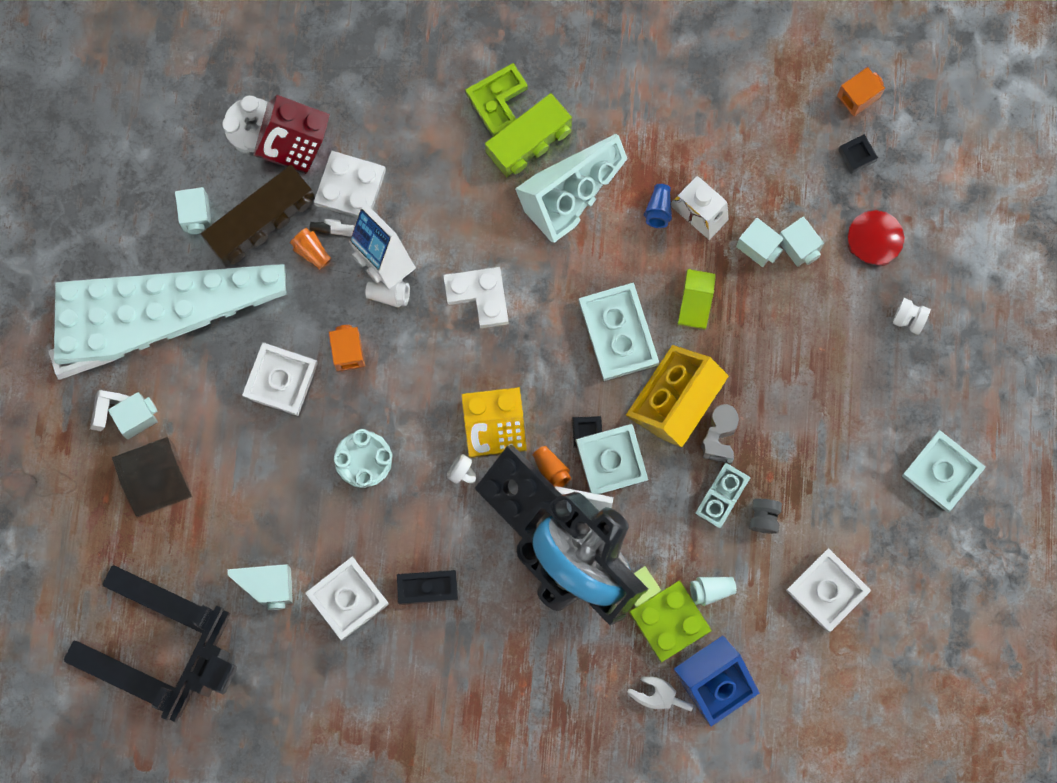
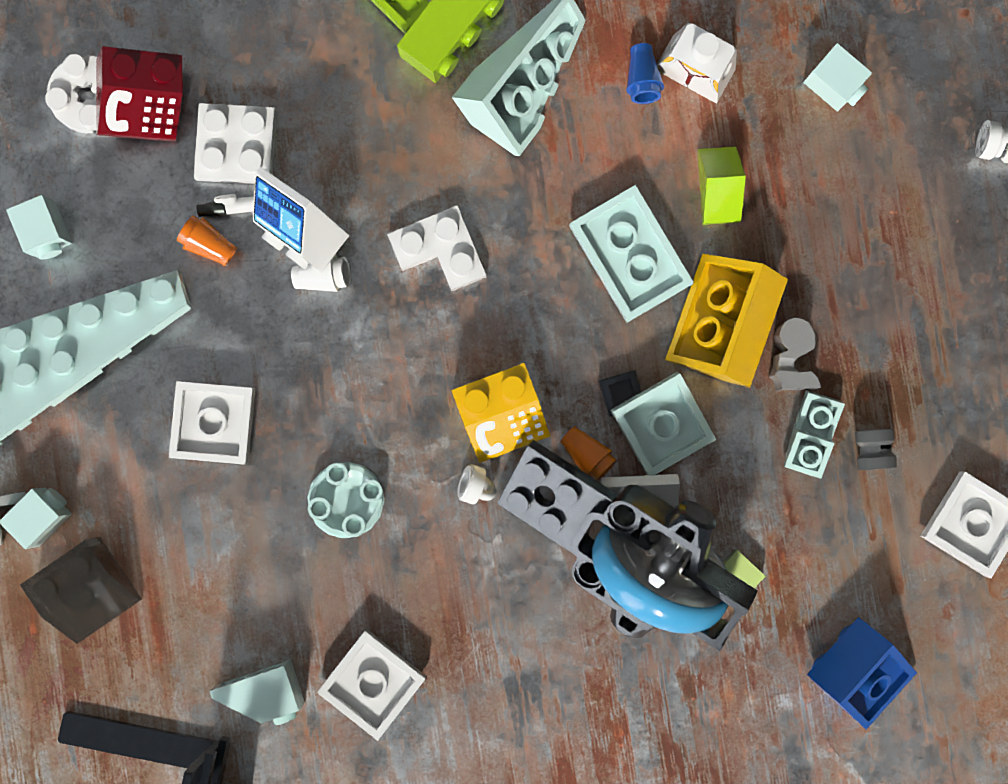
camera: 10 degrees left, 10 degrees up
dark brown brick [200,165,315,267] -> none
orange brick [329,325,365,371] -> none
black plate [397,570,458,605] -> none
white hand [627,677,694,712] -> none
lime plate [629,580,712,663] -> none
light aqua cone [690,577,736,606] -> none
light aqua brick [736,218,784,267] -> none
red dish [848,210,905,266] -> none

